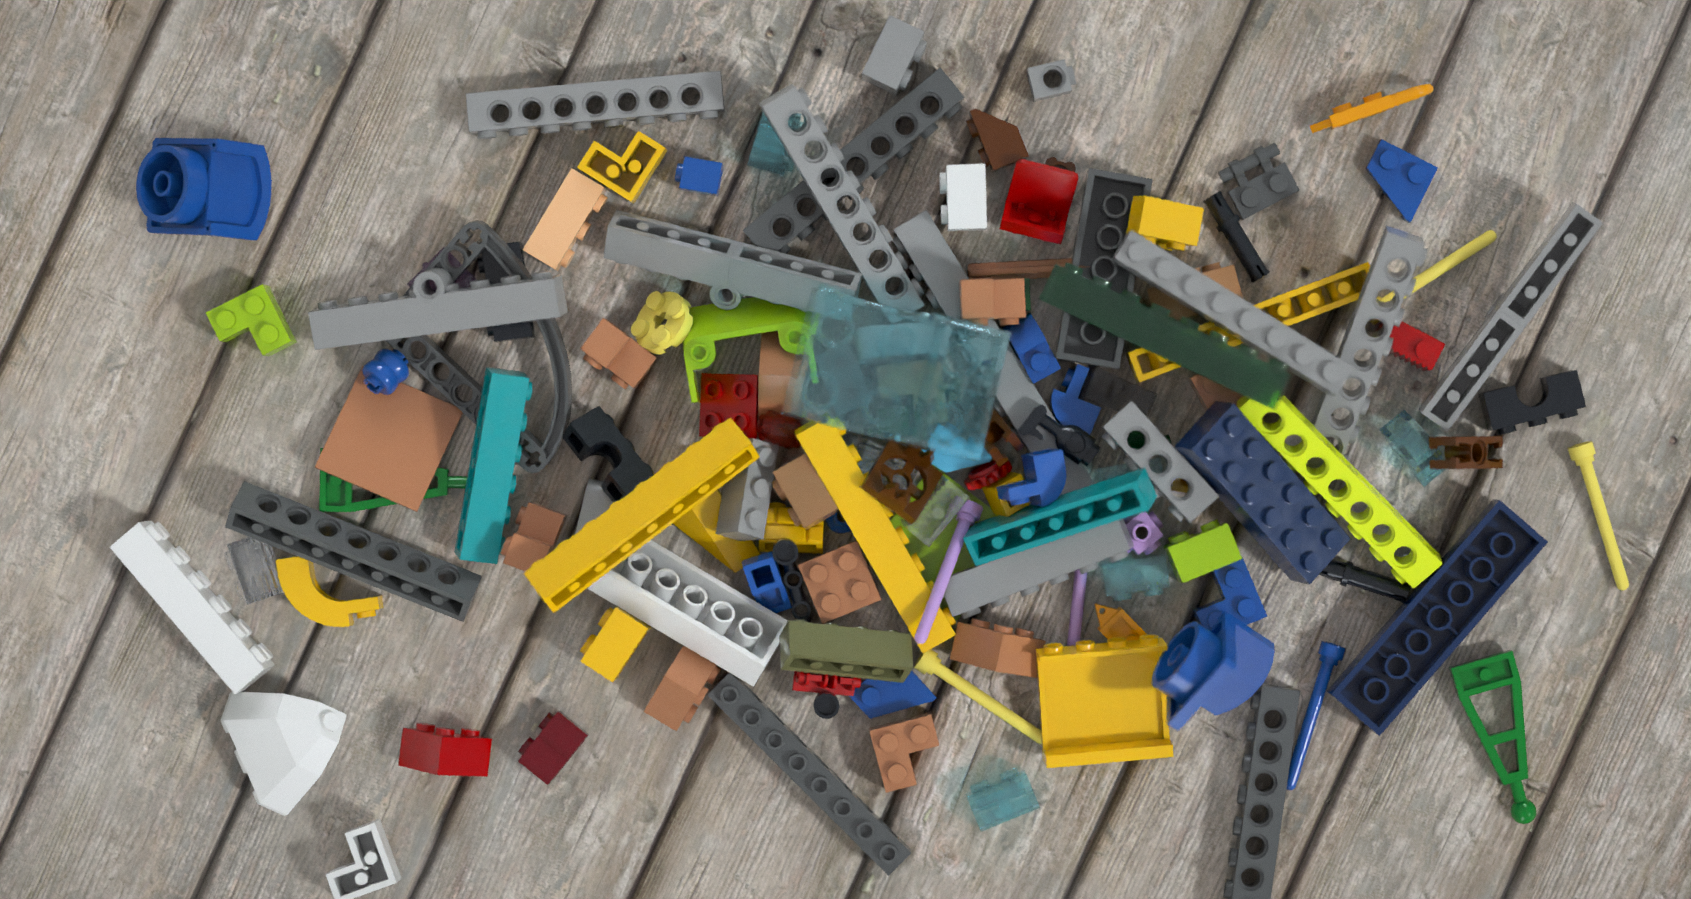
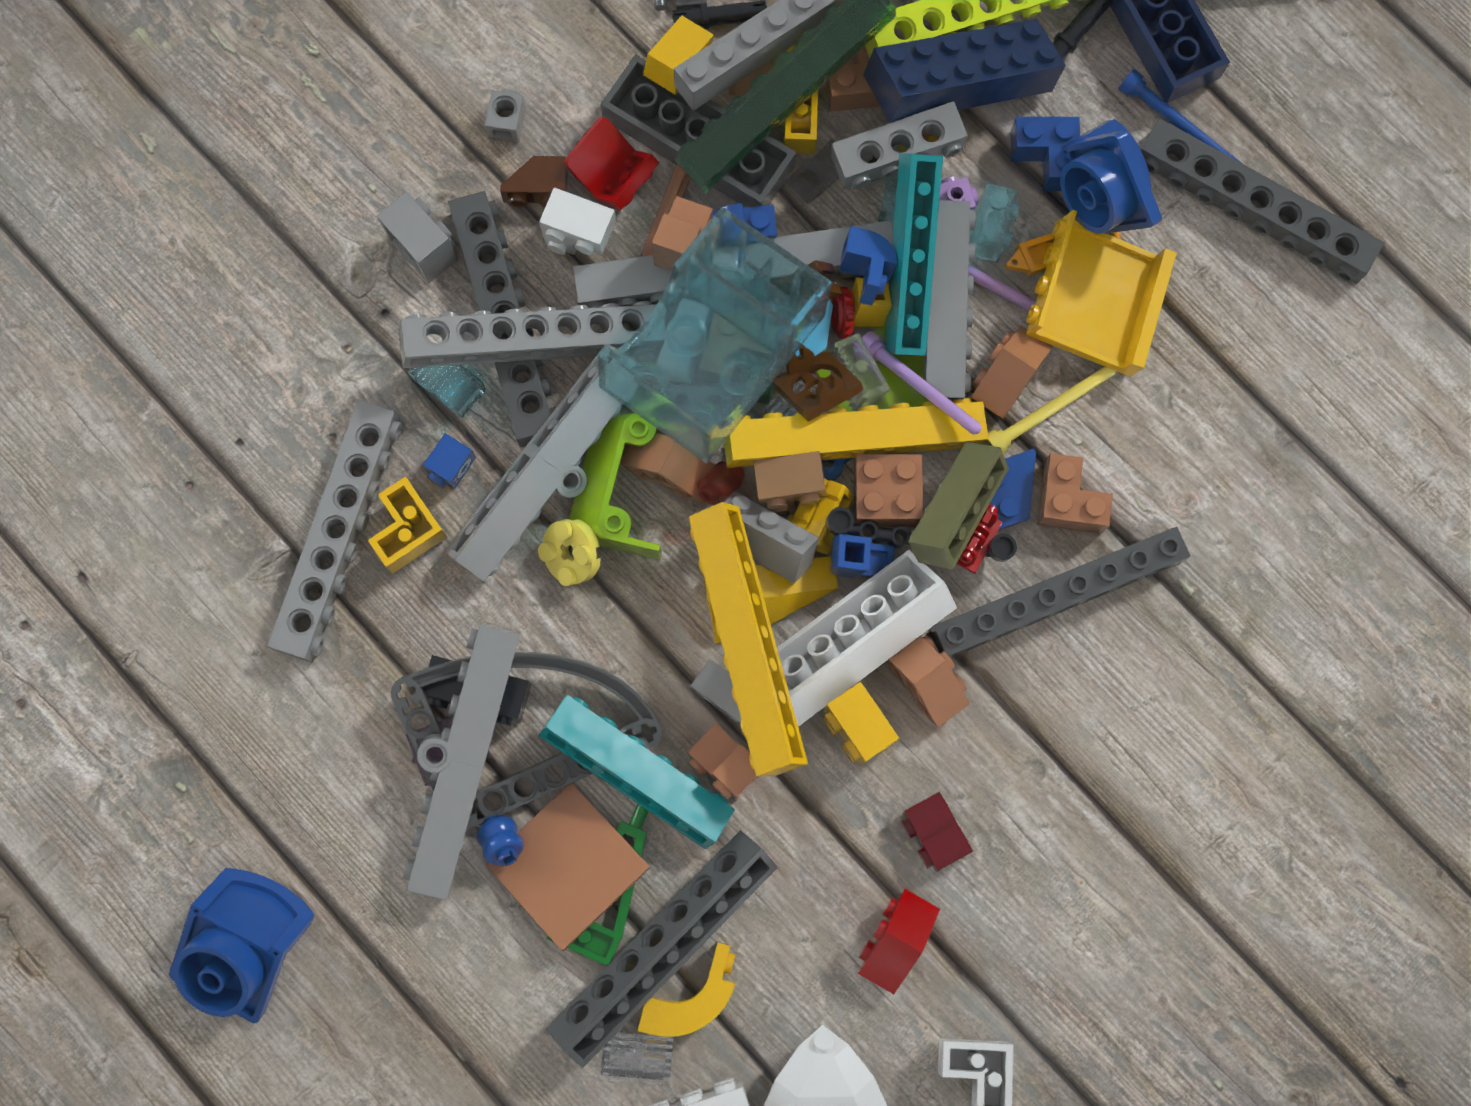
camera: 70 degrees left, 10 degrees down
lime brick [206,284,297,356] -> none
light nougat brick [523,168,608,271] -> none
black arch [563,406,654,503] -> none
nougat brick [580,318,659,390] -> none
red hinge [699,373,758,439] -> none
clear light blue brick [966,767,1040,832] -> none
black piece [1018,404,1101,467] -> none
blue brick [1050,364,1101,435] -> none
lime brick [1163,519,1242,583] -> none

